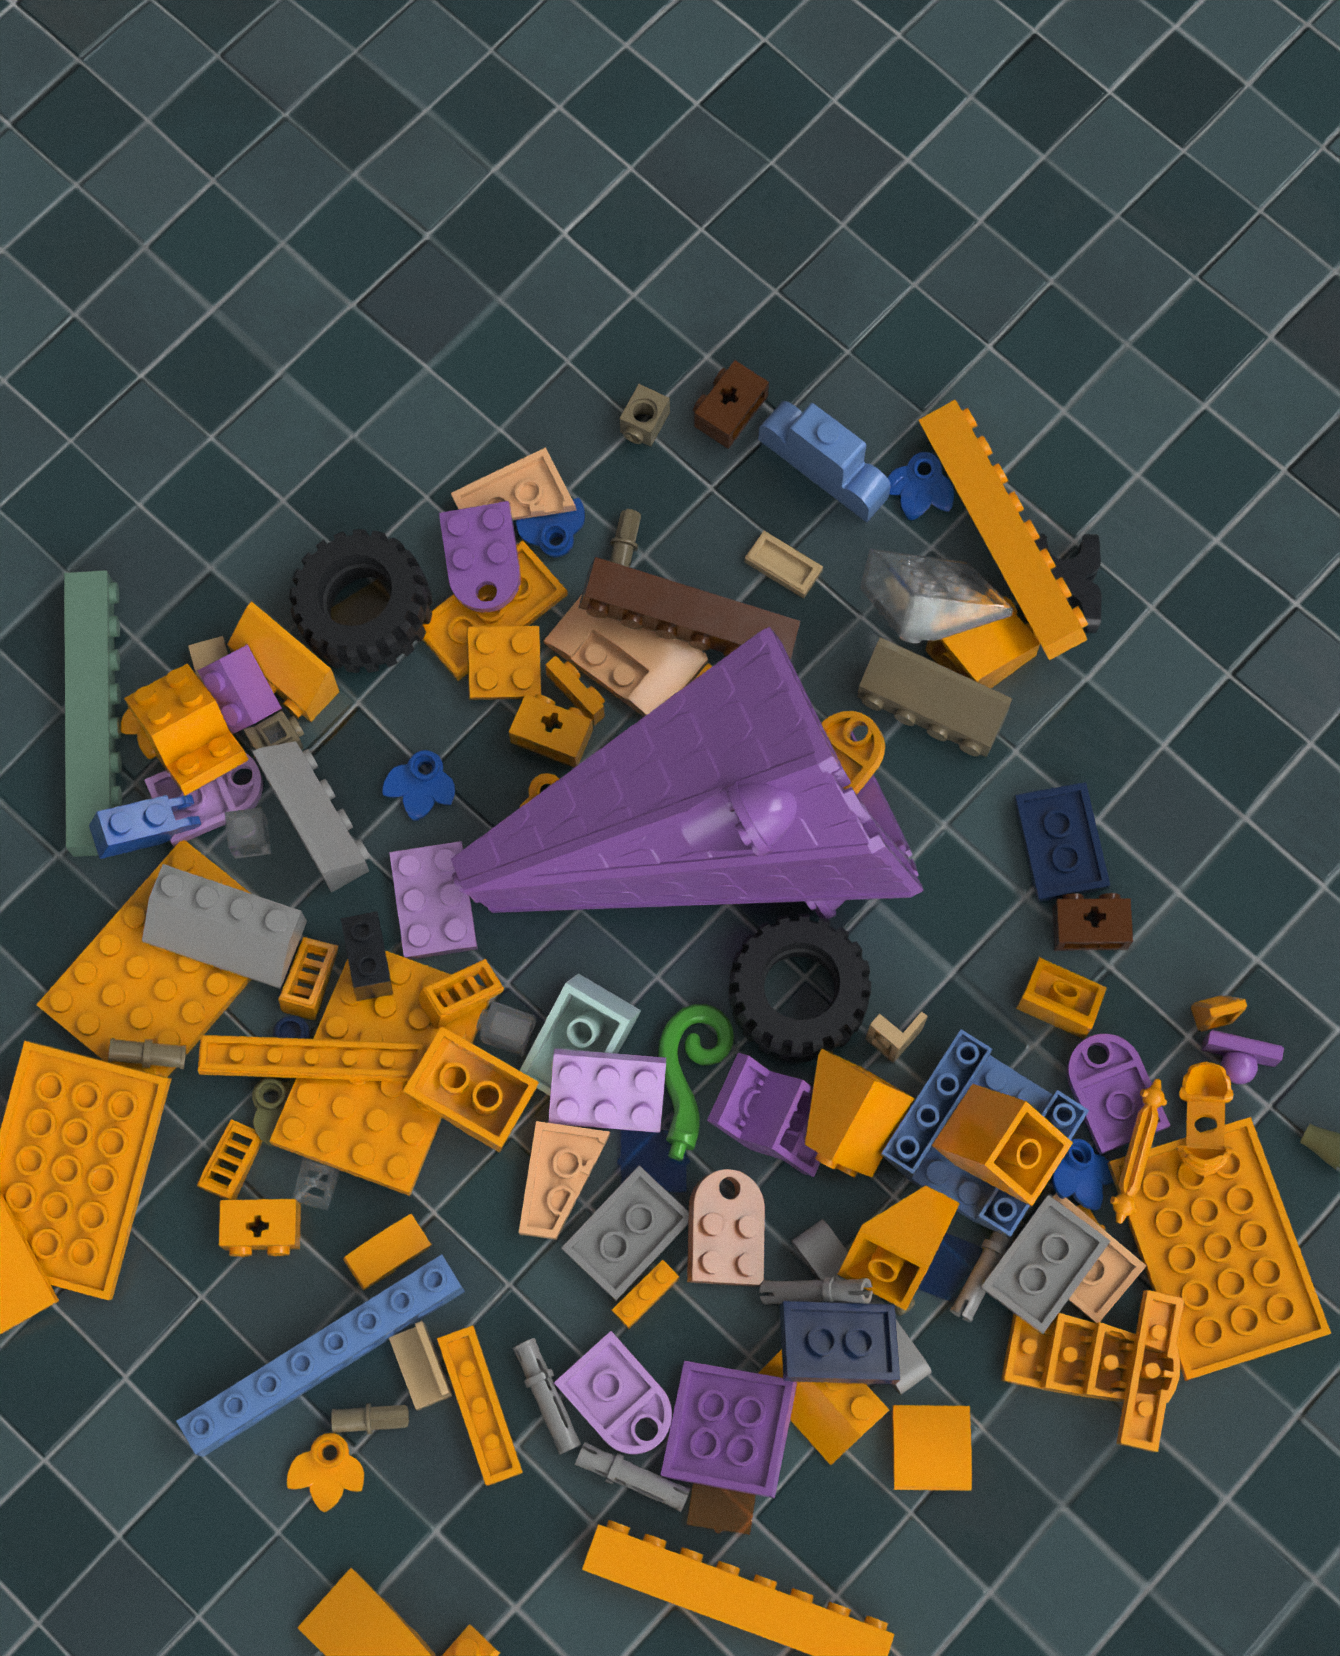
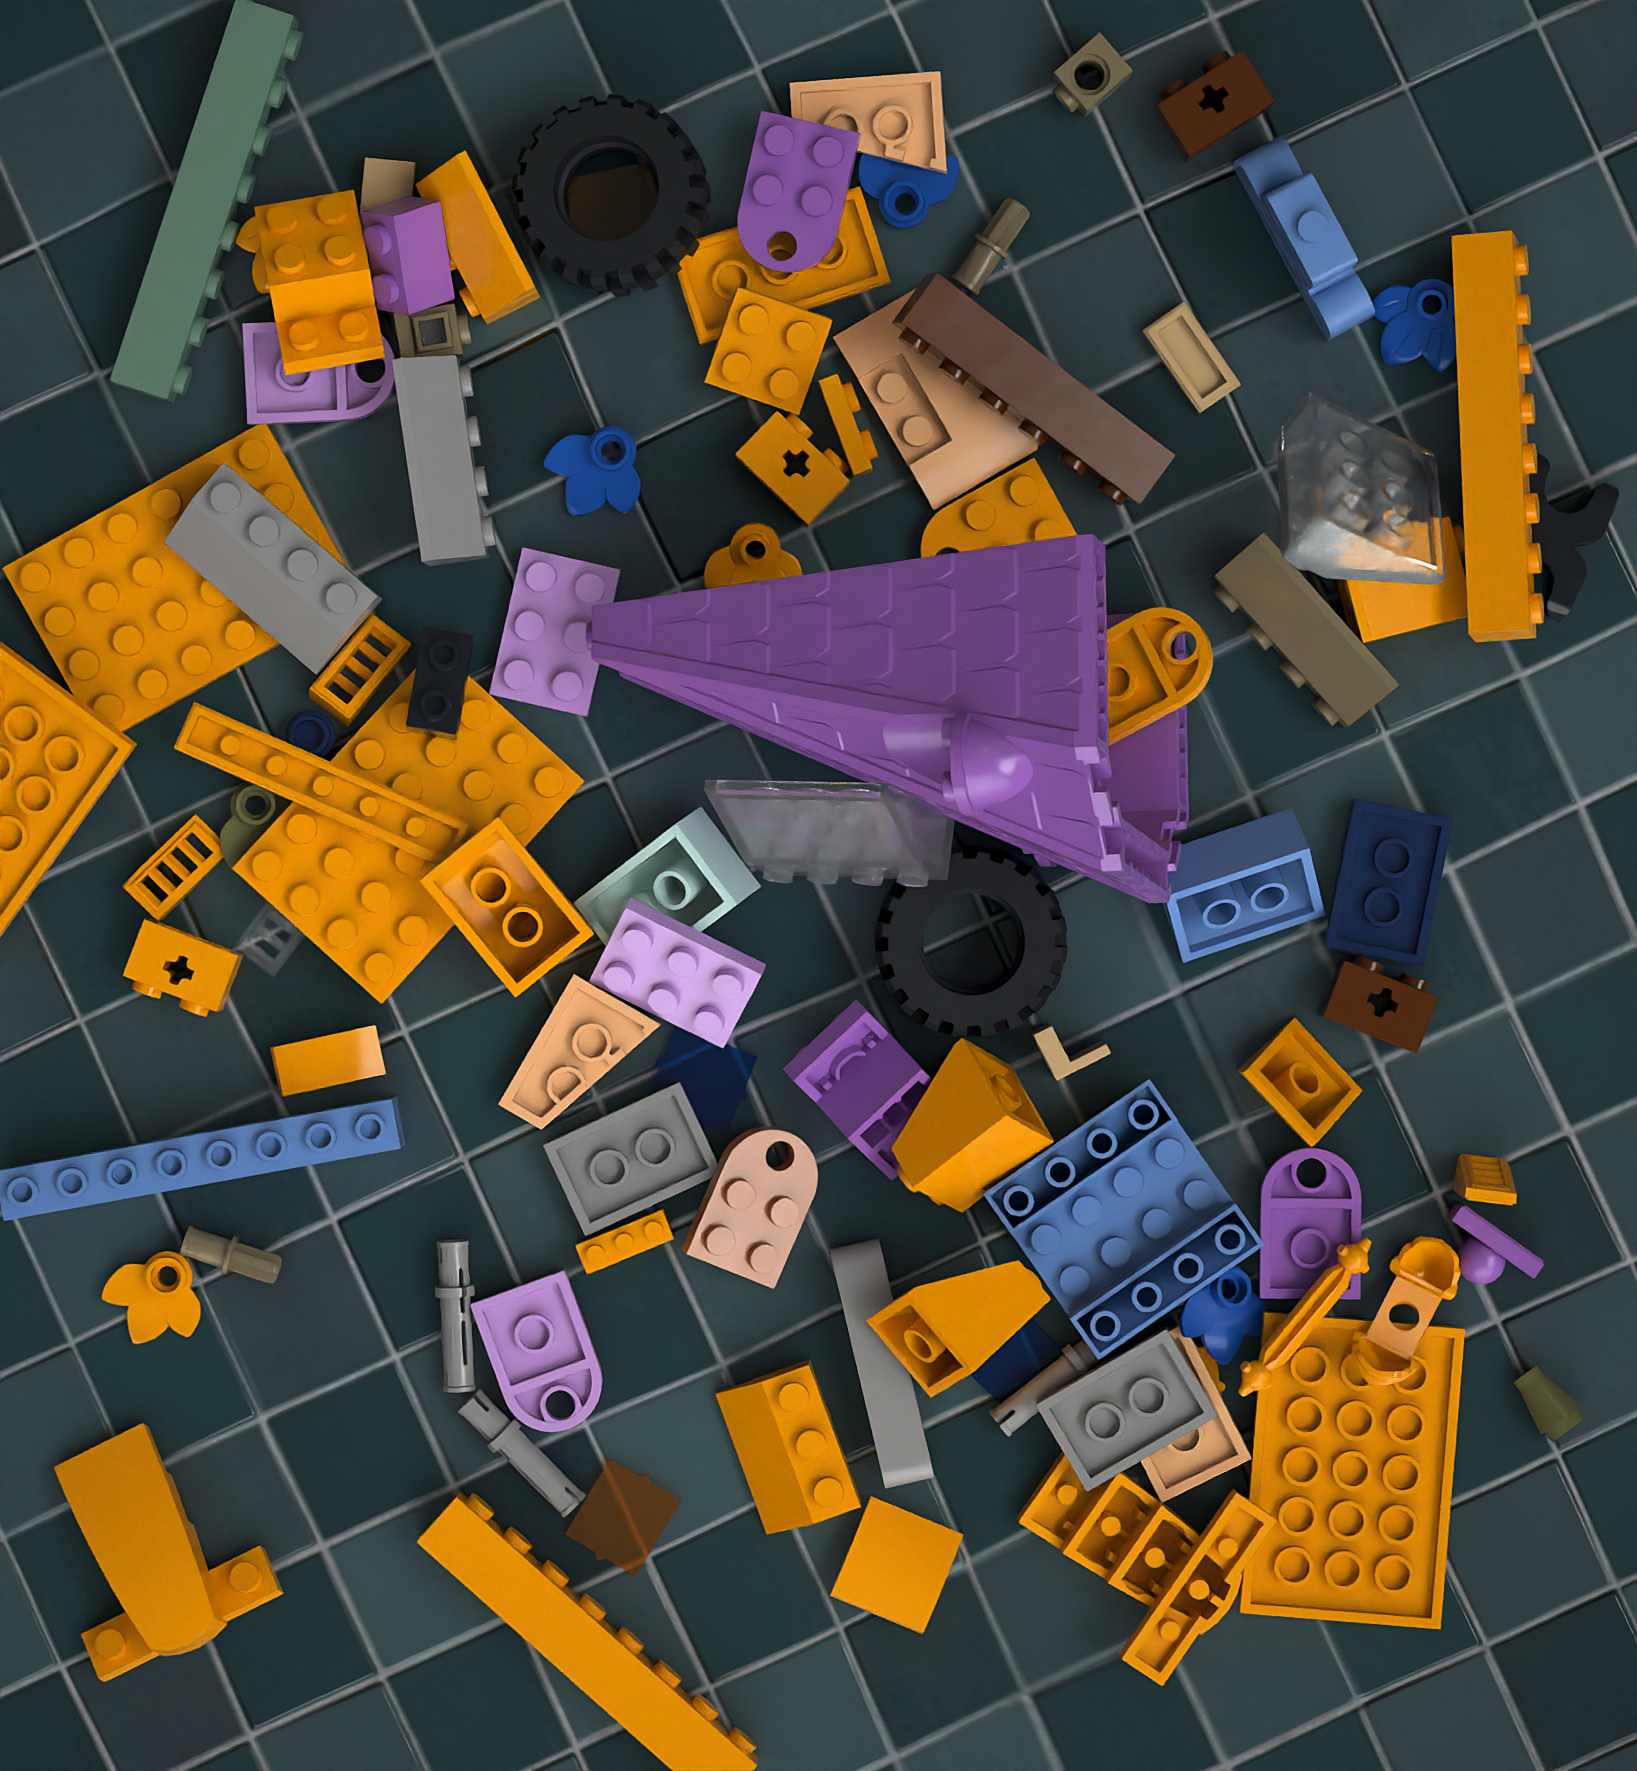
camera: 20 degrees right, 15 degrees up
hinge [89,795,201,859] -> none
dark tan pin [108,1038,187,1069] -> none
clear brick [225,808,271,858] -> none
tan panel [389,1321,452,1411] -> none
light orange slope [419,959,504,1029] -> none
light orange plate [437,1325,523,1486] -> none
clear brick [476,1001,536,1057] -> none
bright green plant [658,1004,734,1161] -> none
medium lavender plate [661,1361,797,1498] -> none
light grey pin [760,1276,873,1305] -> none
dark blue plate [779,1301,900,1384] -> none
light orange slope [932,1083,1073,1206] -> none
none -> clear slope [704,780,955,887]
none -> medium blue slope [1163,808,1325,963]

